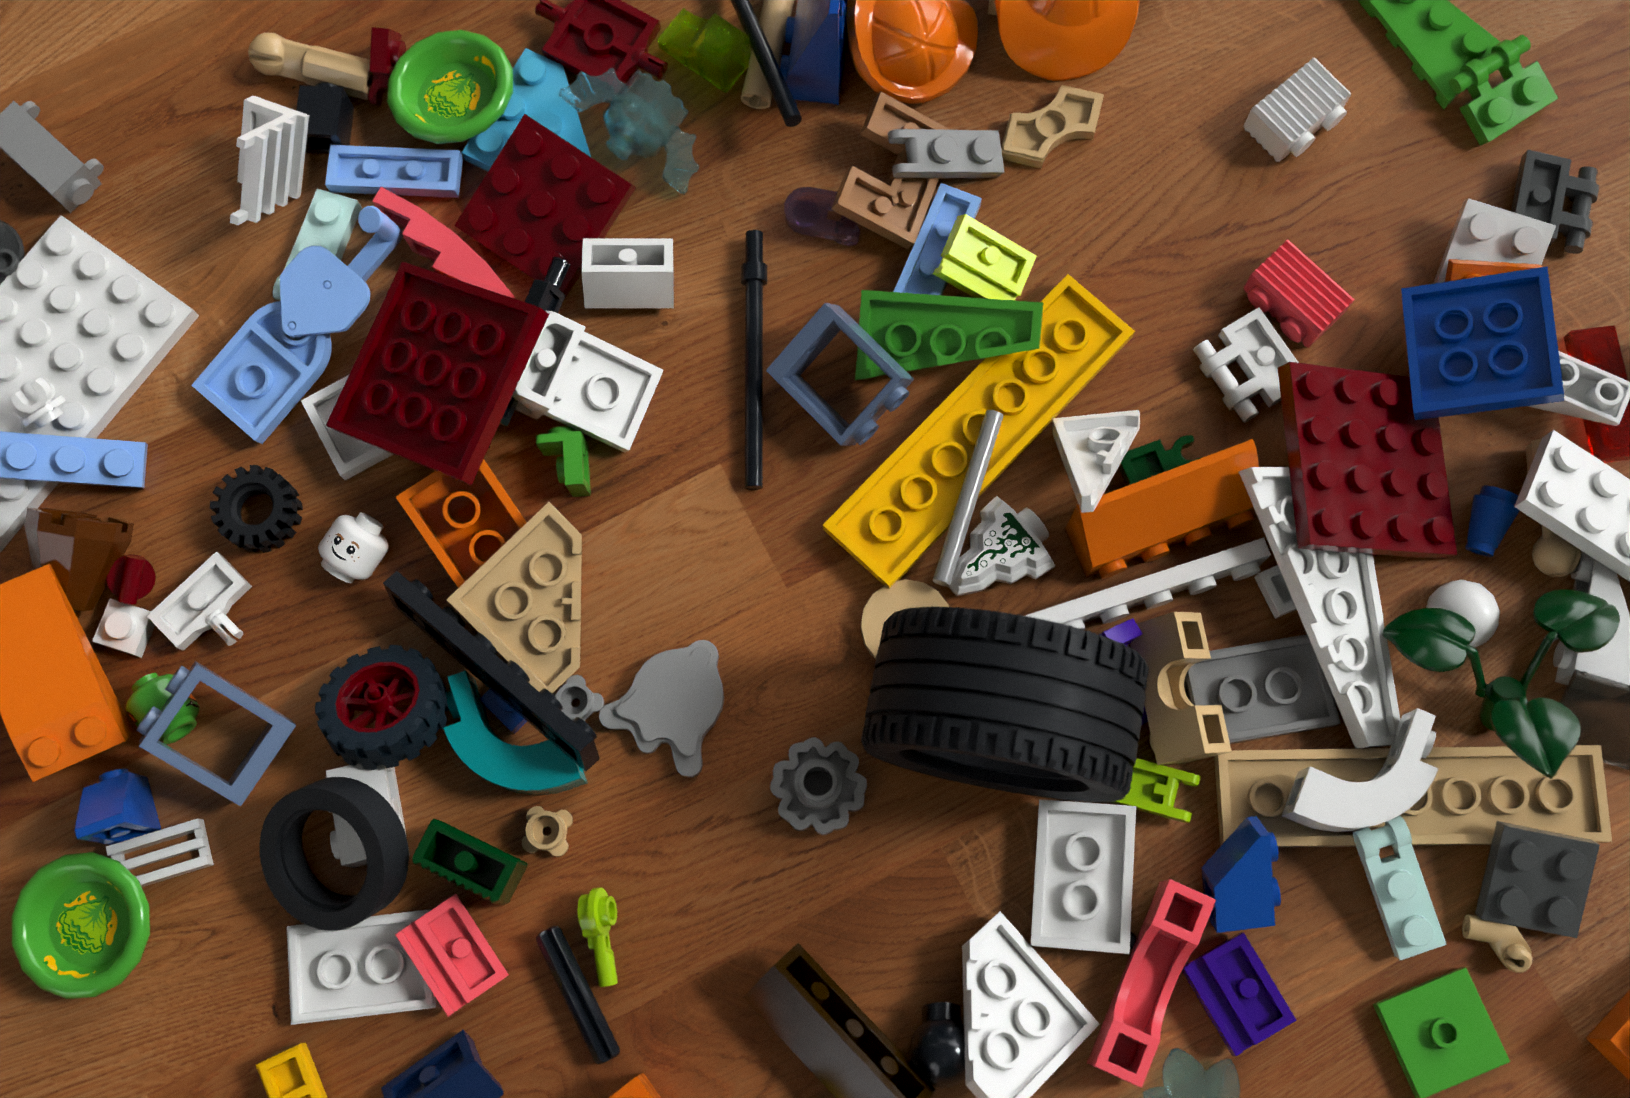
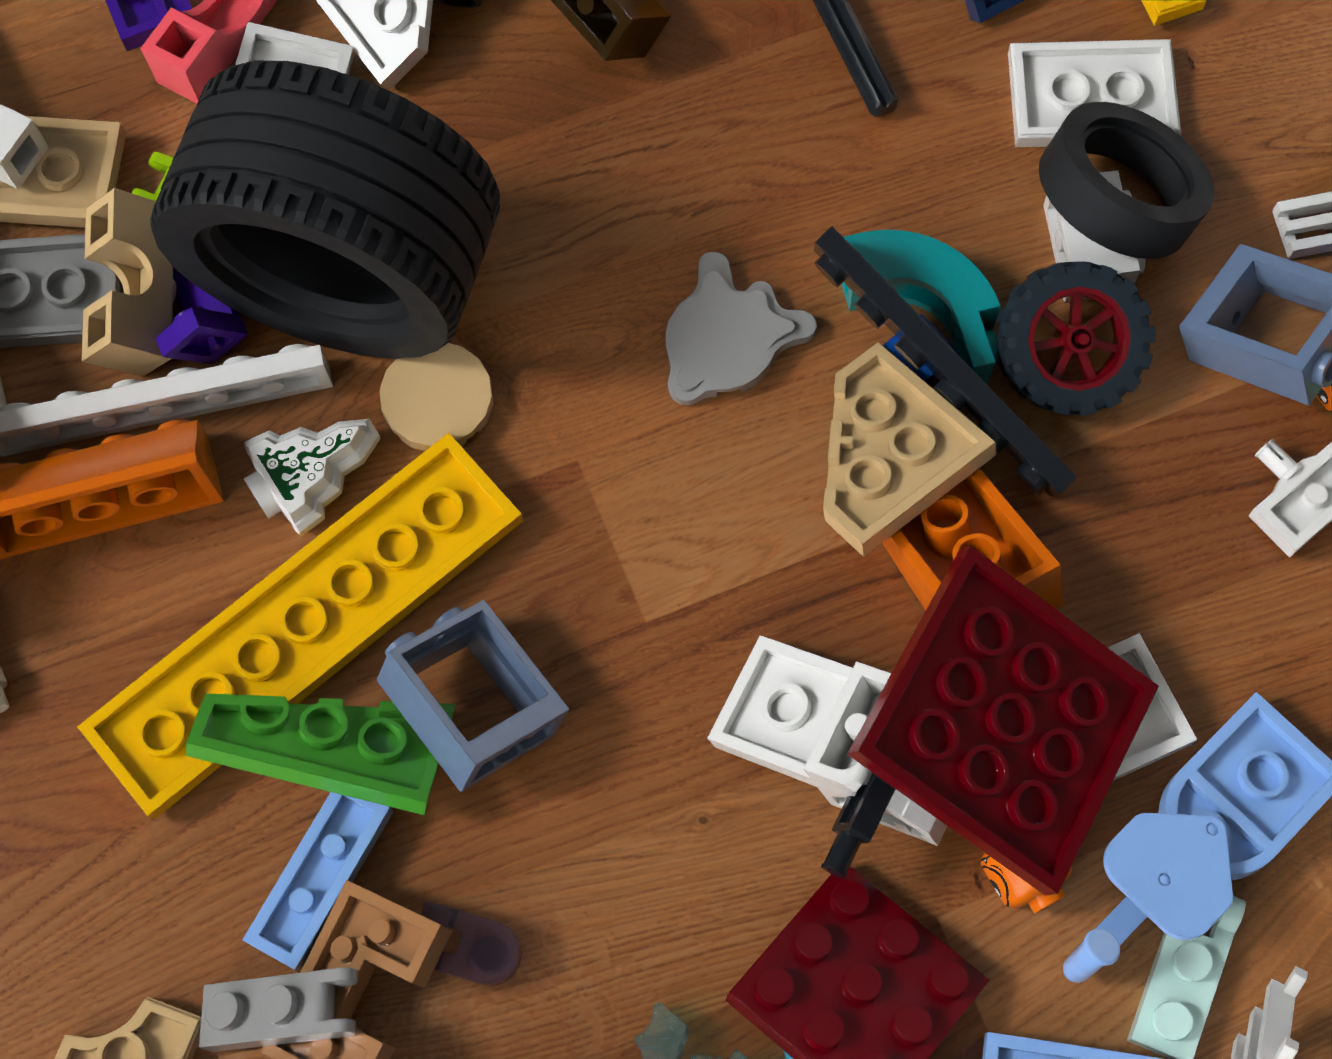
camera: 175 degrees left, 5 degrees down
black tyre [210,465,303,553] -> none
white head [318,512,389,583] -> none
coral slope [372,187,515,299] -> none
coral plate [395,894,509,1017] -> none
dark green brick [412,818,528,905] -> none
tan plate [522,806,573,857] -> none
bright green bracket [536,427,591,497] -> none
light grey plate [553,675,604,721] -> none
lime plate [578,888,618,987] -> none
white brick [582,238,674,308] -> none
black bar [741,230,767,490] -> none
light grey plant [770,737,867,836] -> none
light grey bar [932,410,1004,587] -> none
neon yellow plate [933,214,1037,301] -> none
white wing [1052,410,1140,513] -> none
dark green plate [1118,435,1203,486] -> none
blue slope [1202,816,1281,933] -> none

